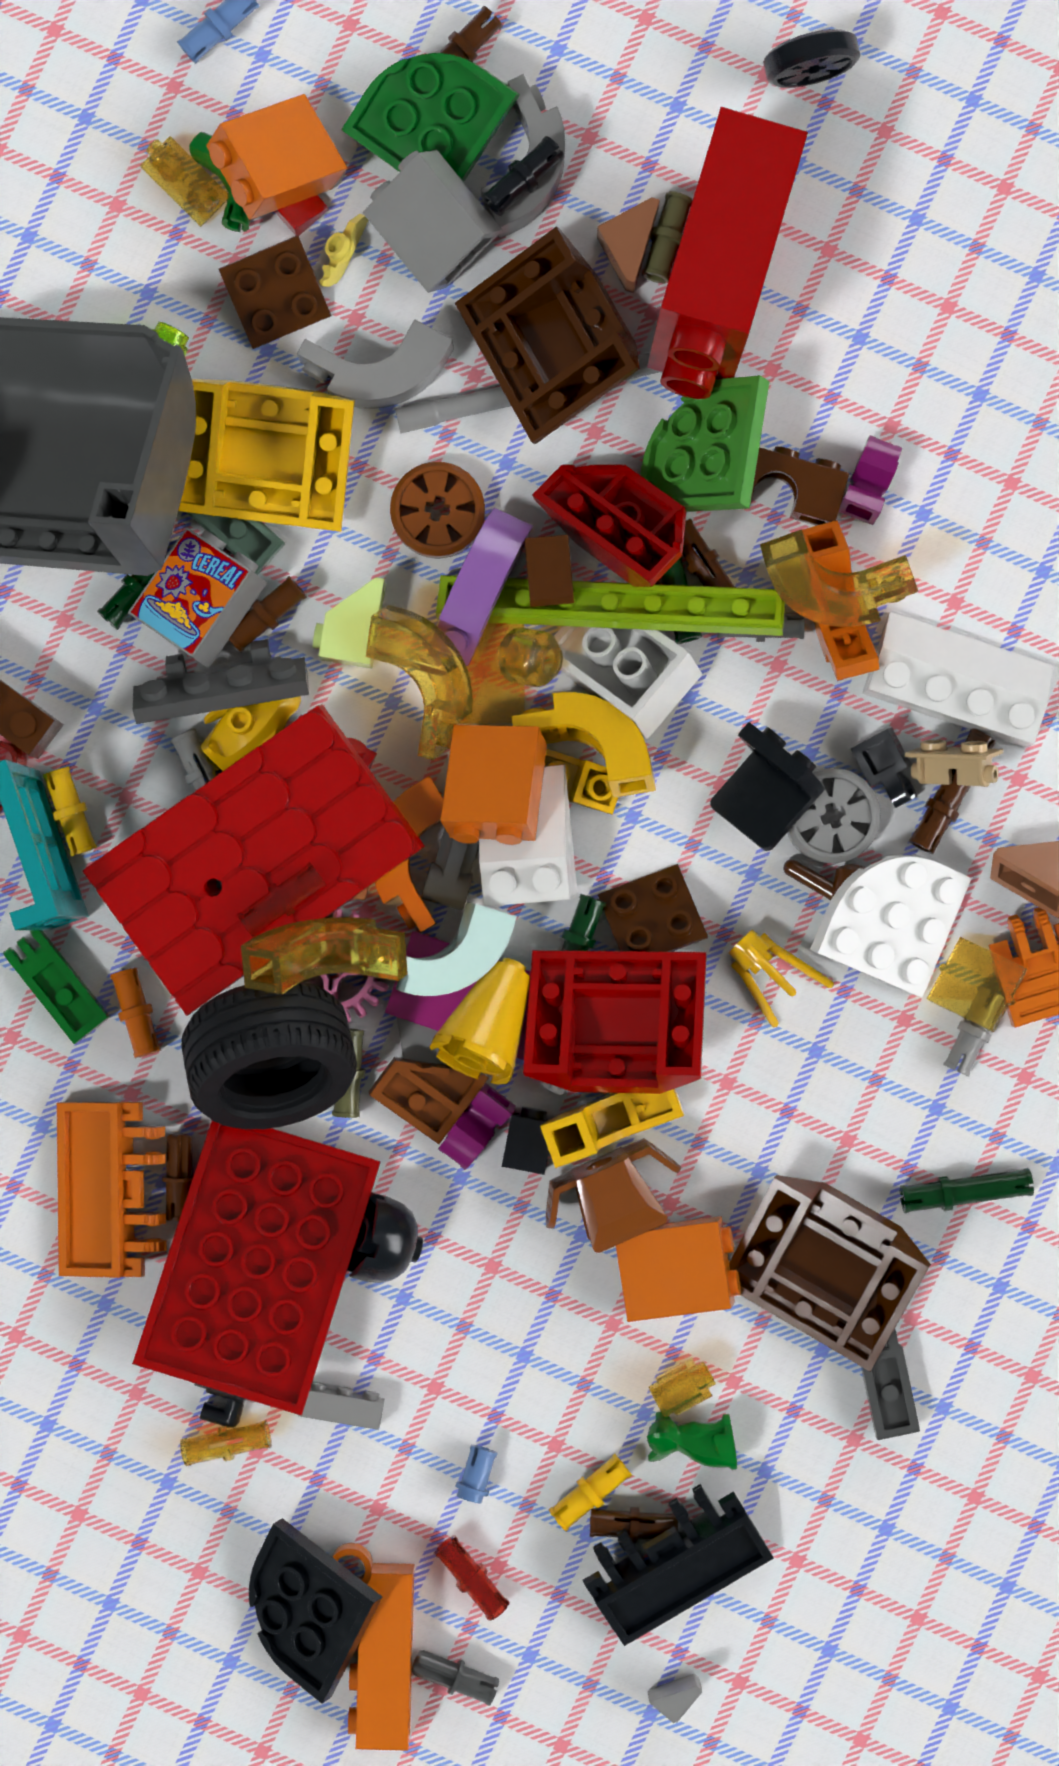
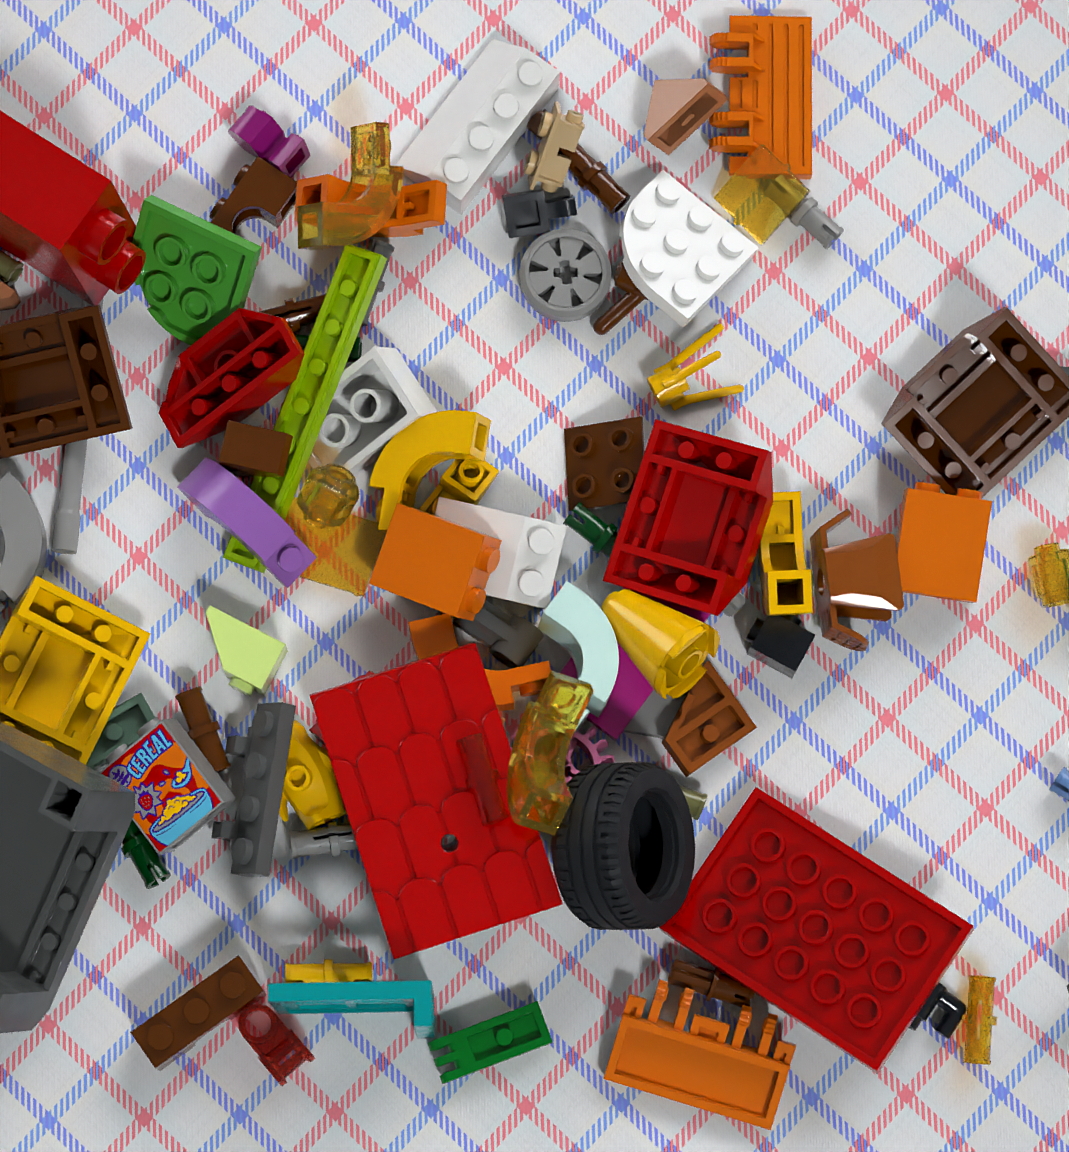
camera: 80 degrees left, 10 degrees down
orange pin [110,967,161,1058] -> none
light grey piece [298,1382,385,1430] -> none
black cylinder [347,1192,423,1283] -> none
clear yellow arch [366,605,473,760] -> none
dark orange wheel [390,462,485,559] -> none
magenta leg [438,1083,516,1170] -> none
black bracket [710,722,826,851] -> none
dark green pin [899,1168,1034,1214] -> none

